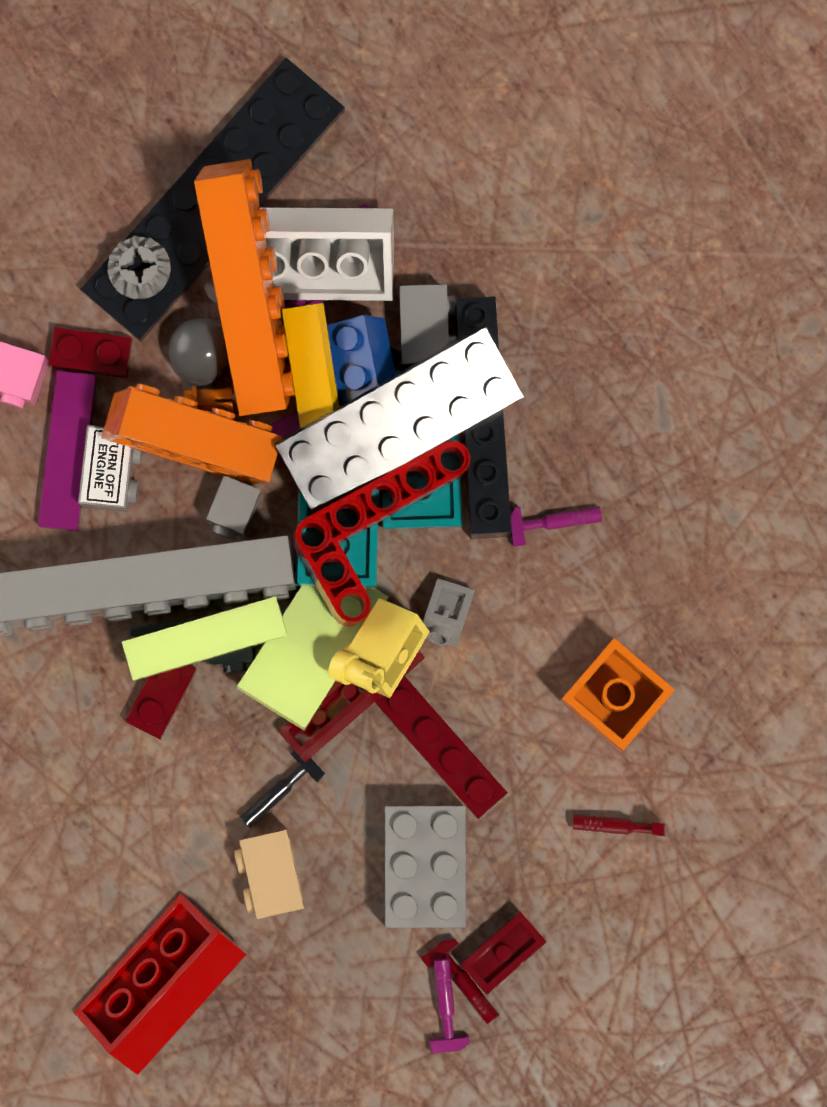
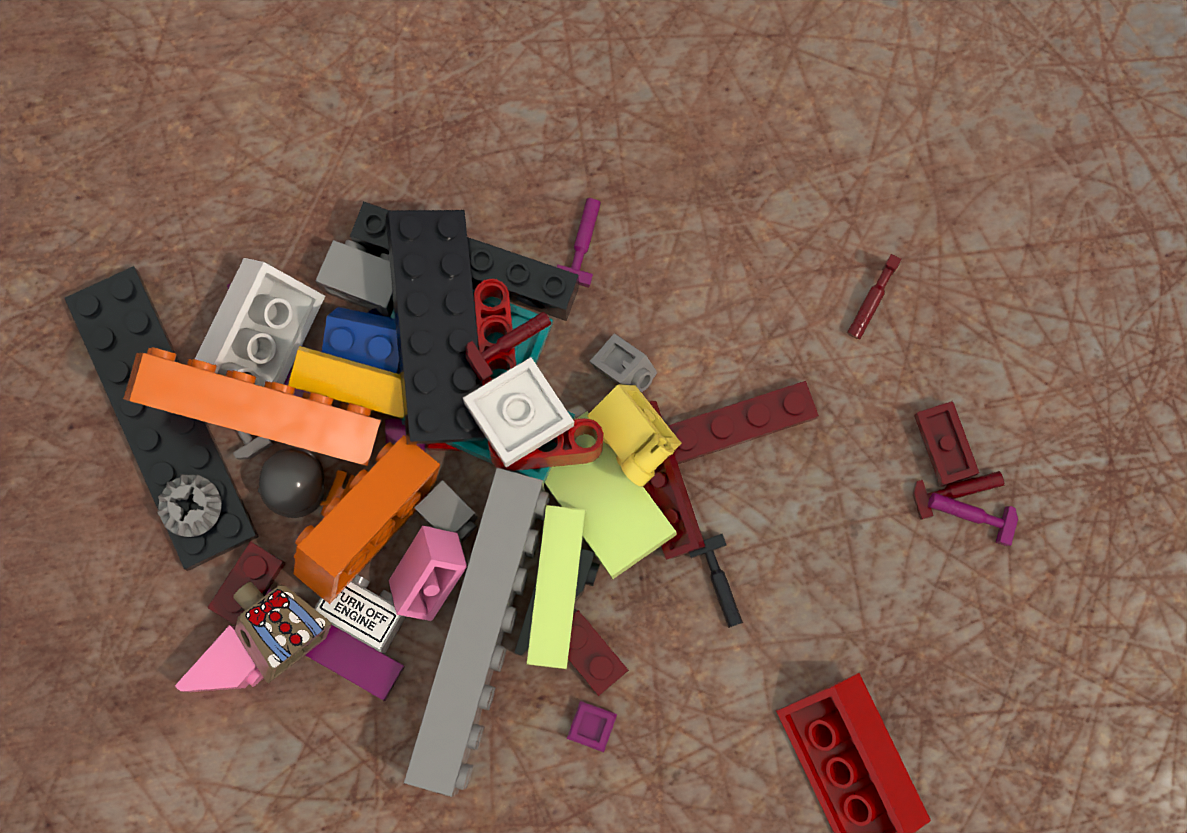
camera: 65 degrees left, 5 degrees down
tan brick [234,830,305,919] -> none
light grey brick [385,806,466,928] -> none
orange brick [560,638,675,752] -> none
none -> torso [233,582,332,684]
none -> bright pink brick [389,525,467,621]
none -> white plate [463,357,574,467]
none -> dark red piece [465,312,551,382]
none -> magenta tile [567,701,617,752]

